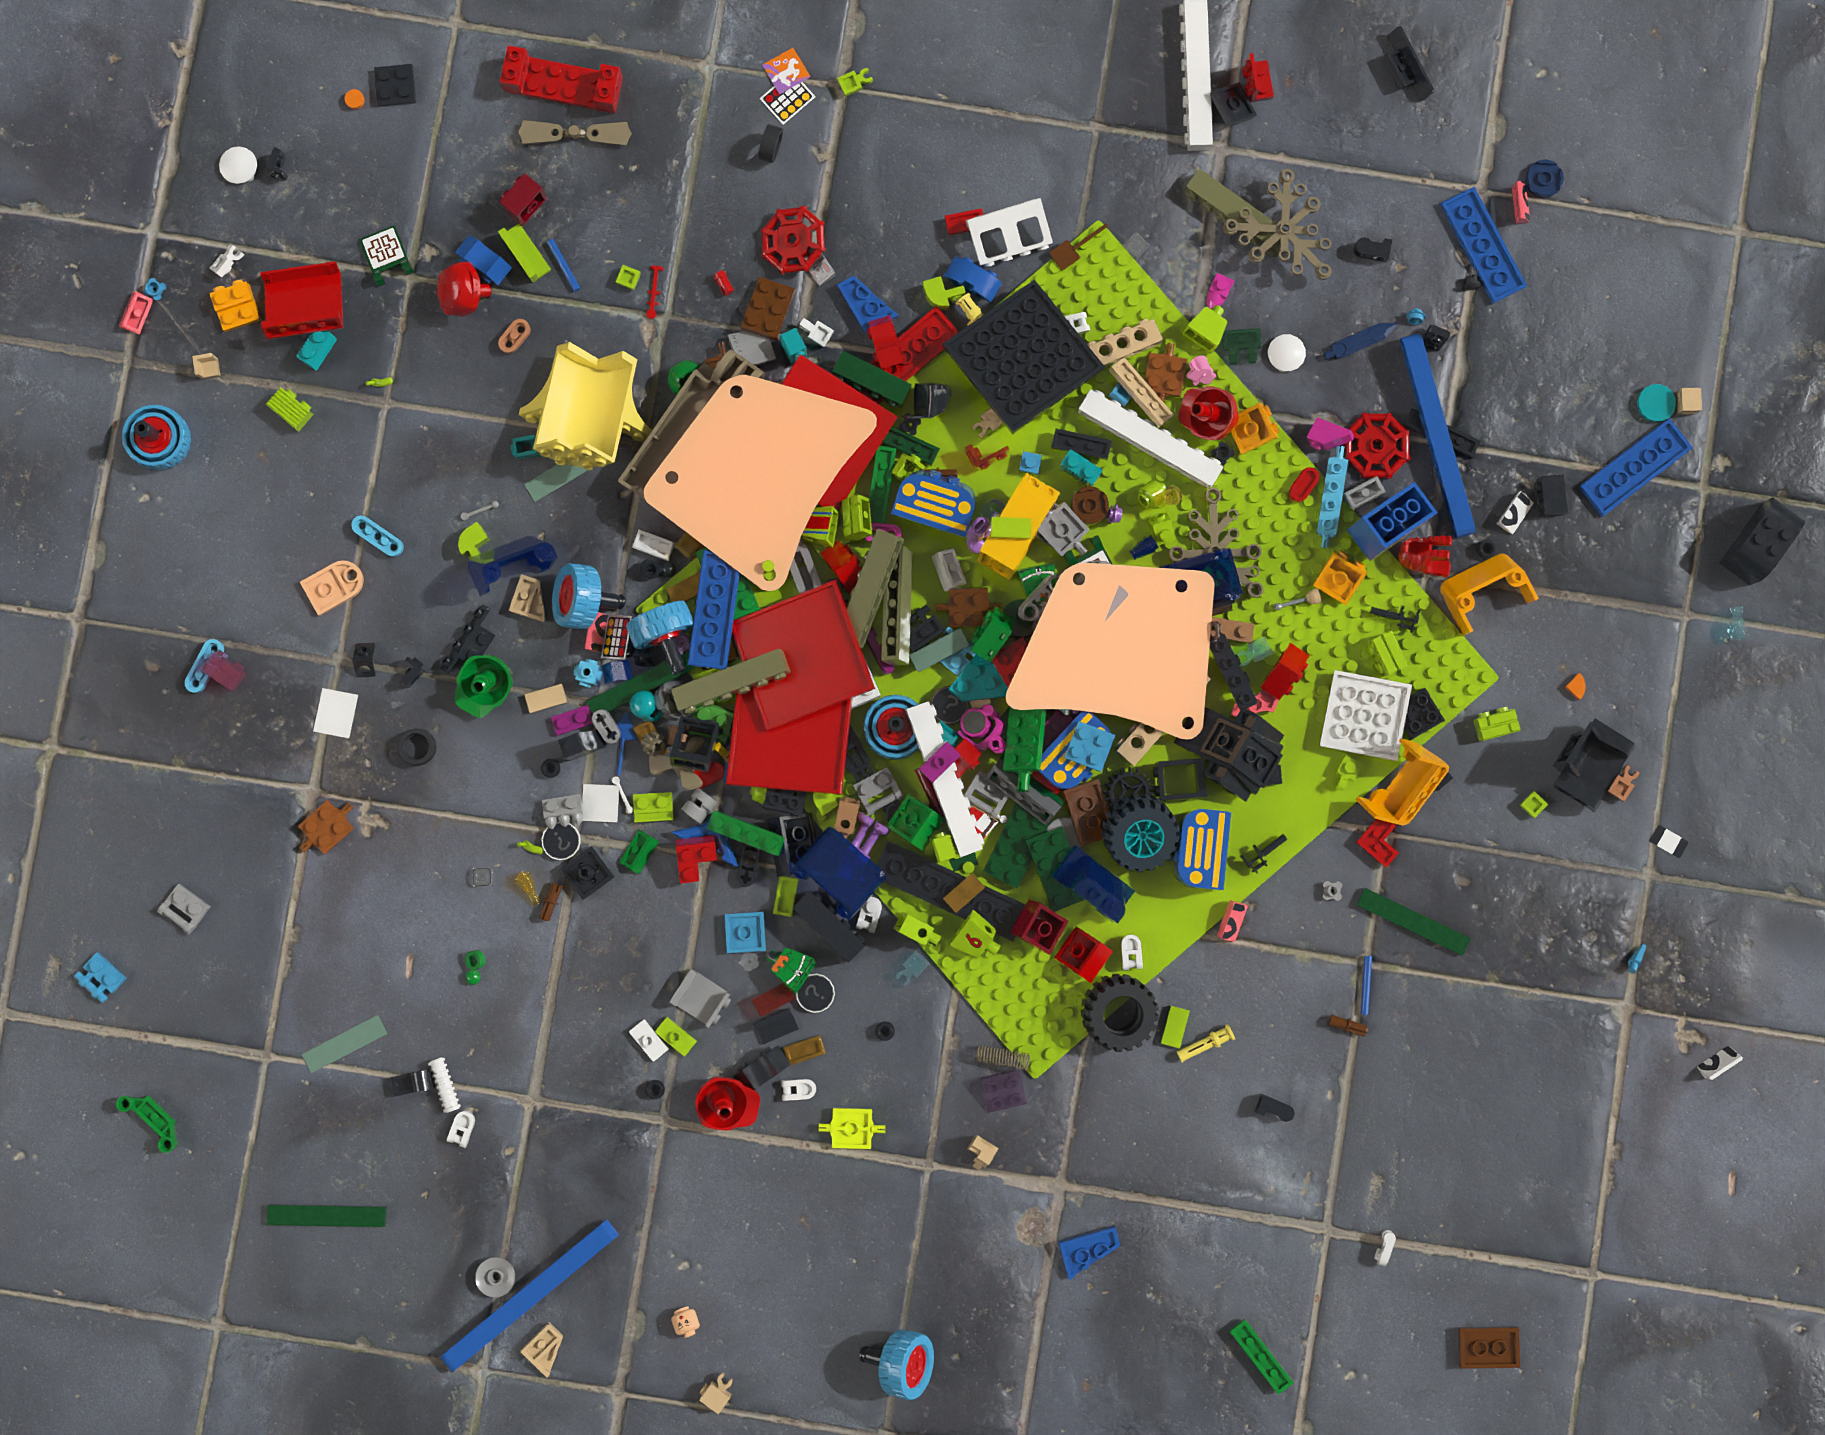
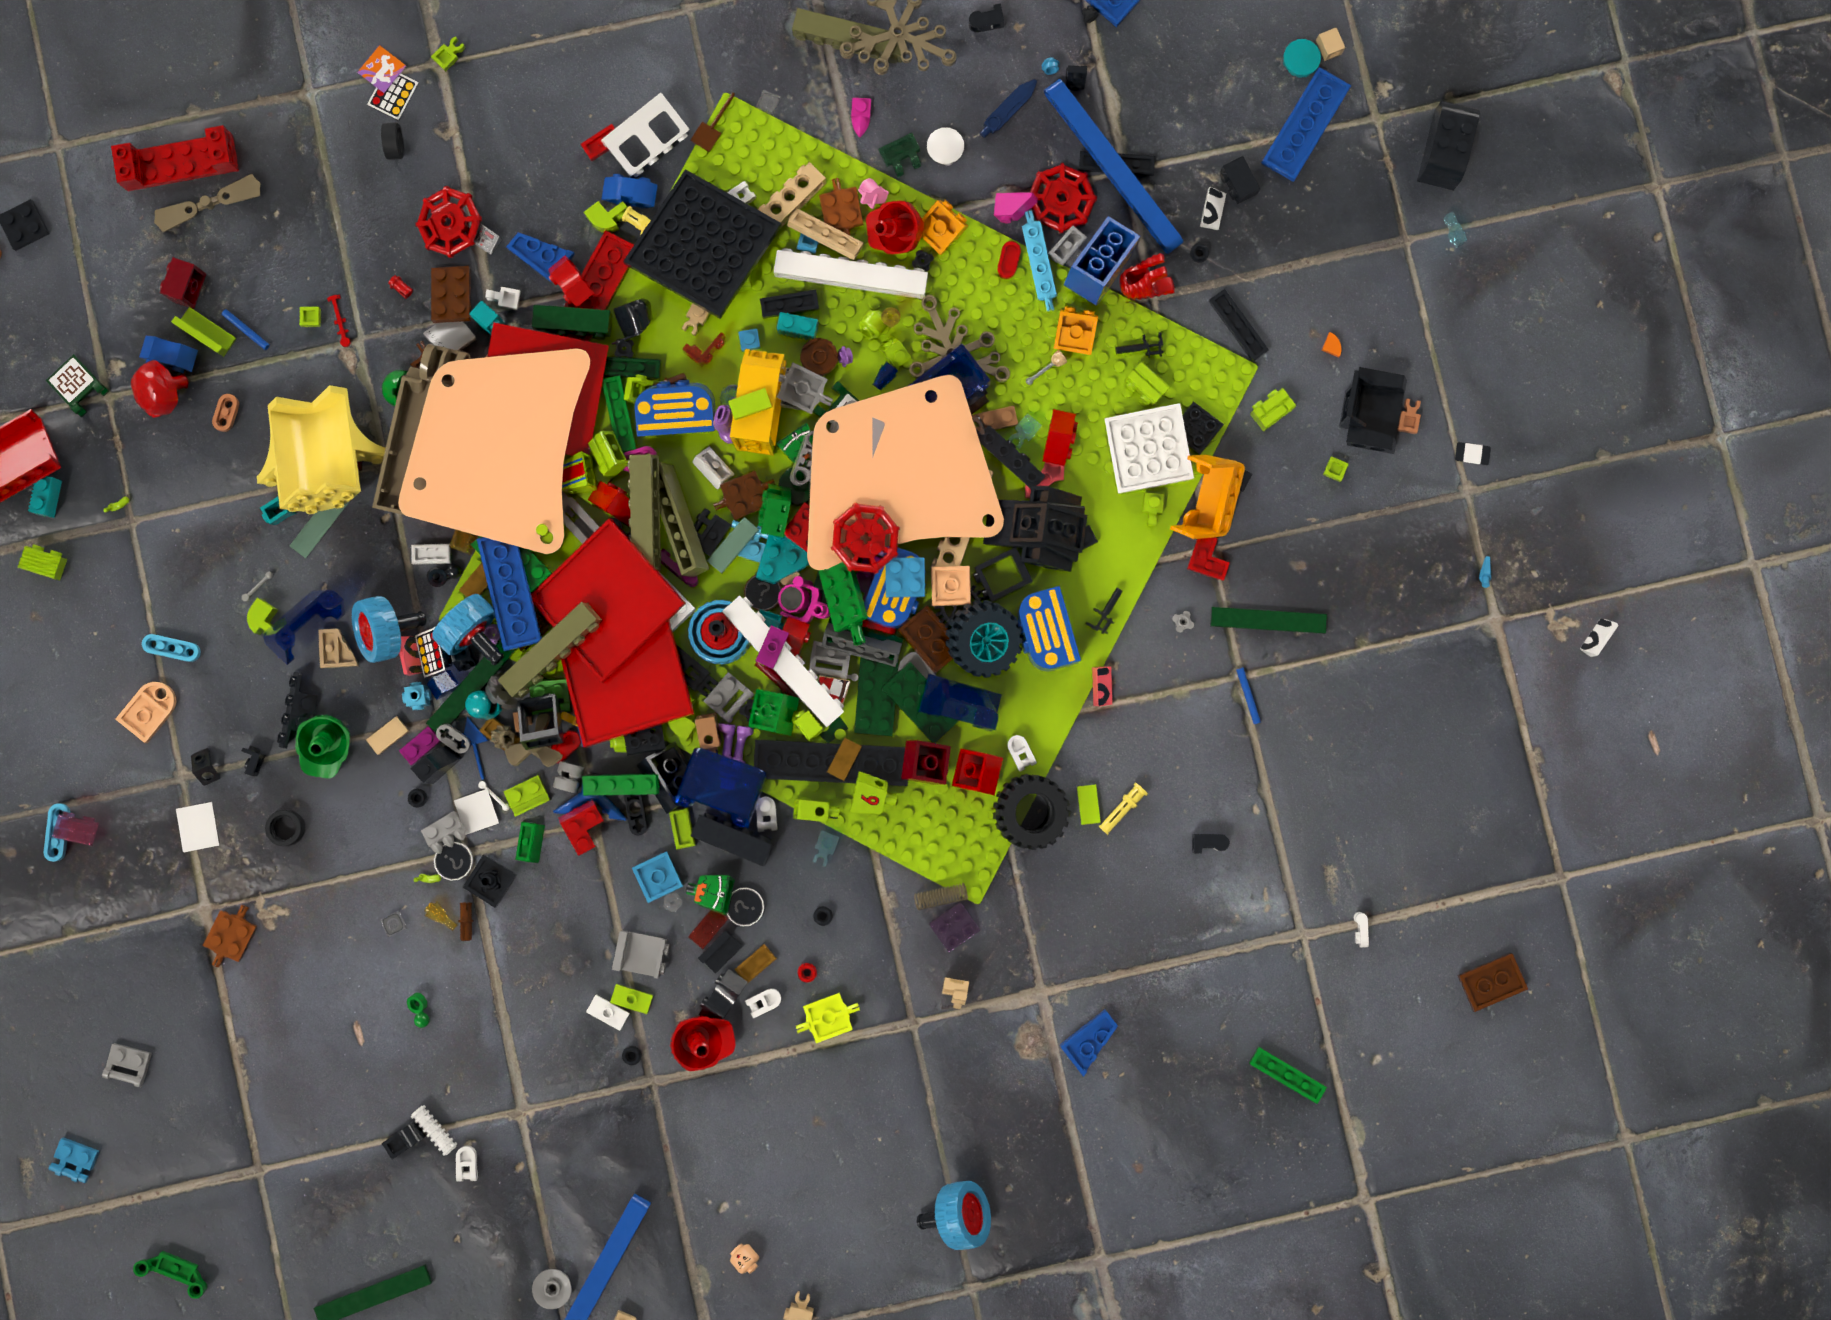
camera: 15 degrees left, 0 degrees up
sand green sticker [301,1015,388,1073] -> none
lime torso [1181,305,1227,354] -> none
reddish brown axle [1328,1014,1368,1037] -> none
light orange windscreen [1440,554,1539,636] -> none
none -> red plate [798,963,817,983]
none -> red plate [831,502,900,574]
none -> light nougat tile [931,566,971,606]
none -> black plate [1209,289,1269,362]

